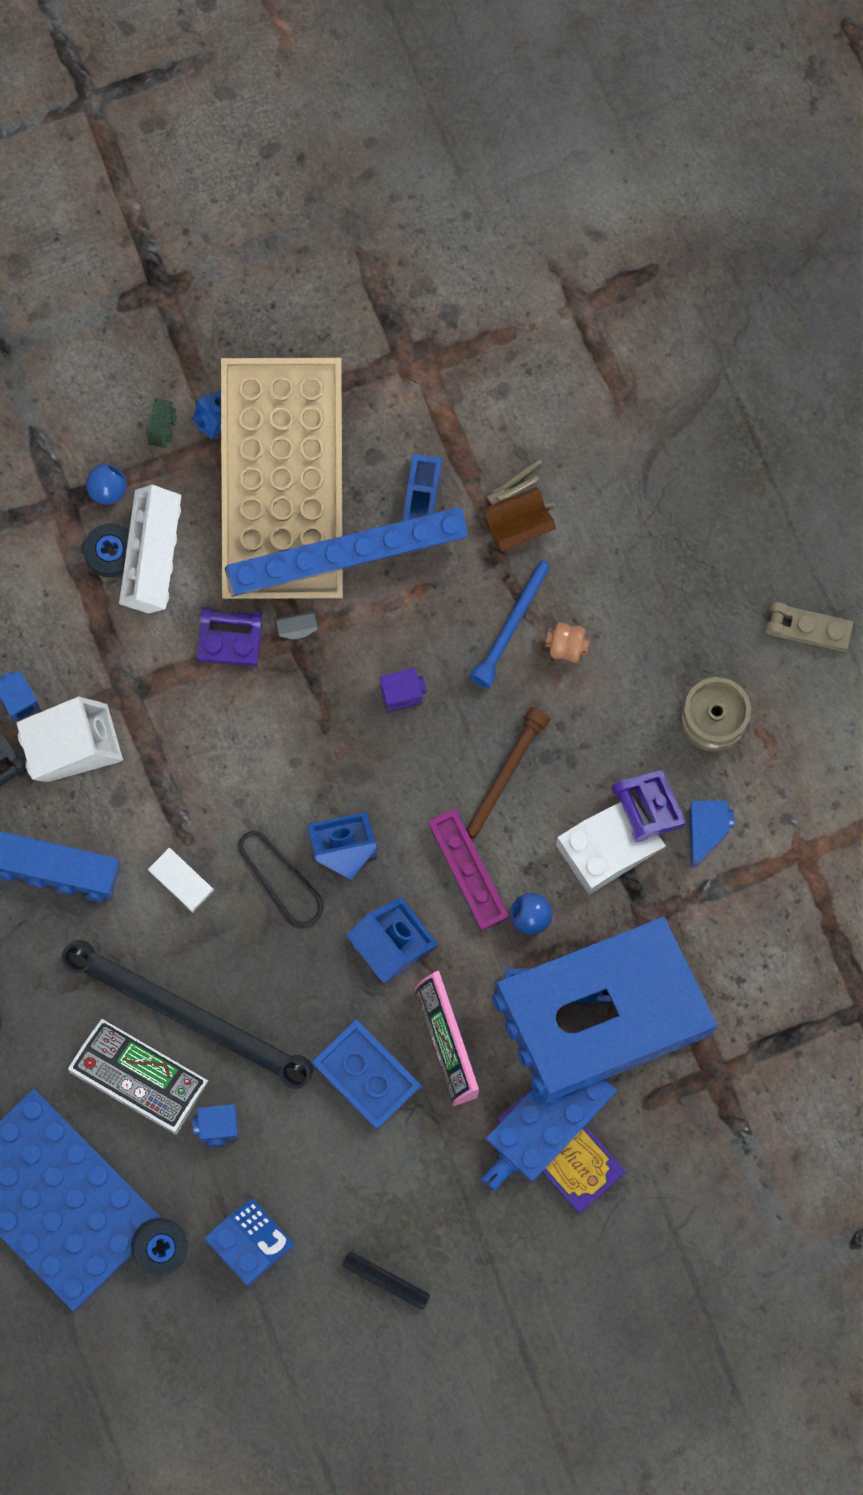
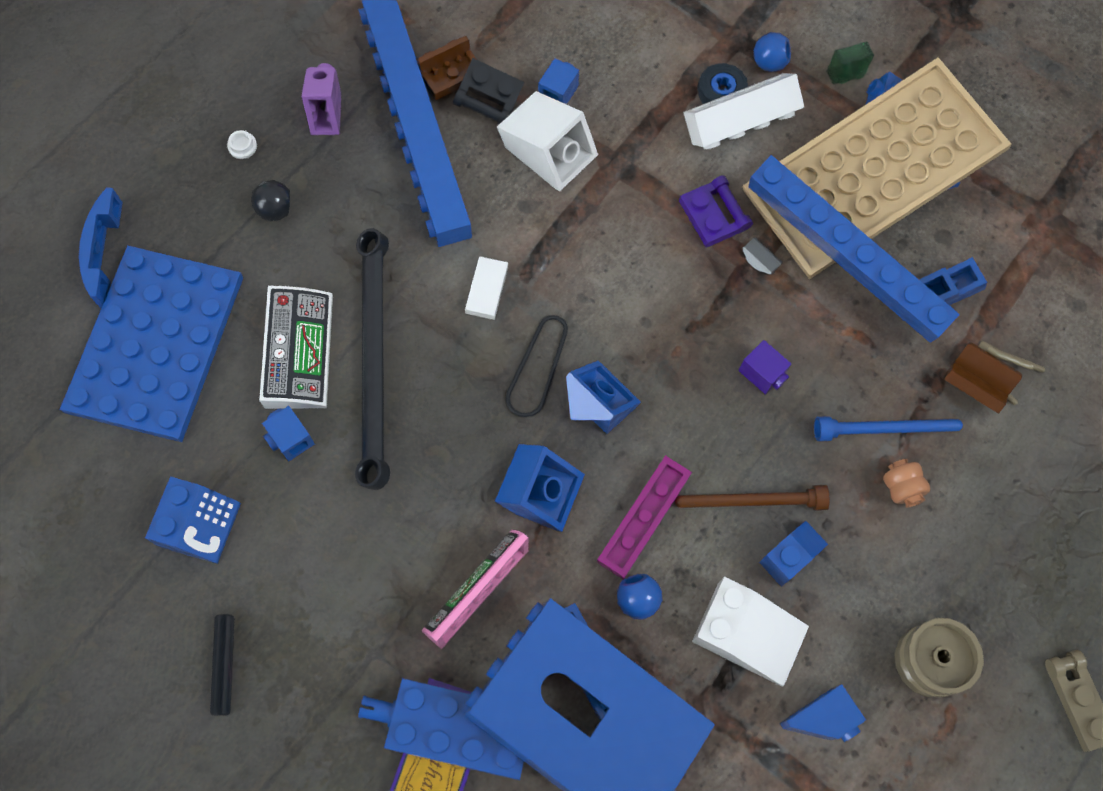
camera: 60 degrees right, 5 degrees down
black bush [131,1218,188,1276] -> none
blue plate [312,1019,422,1130] -> none
dark purple plate [611,770,686,842] -> none
none -> blue slope [759,521,828,587]

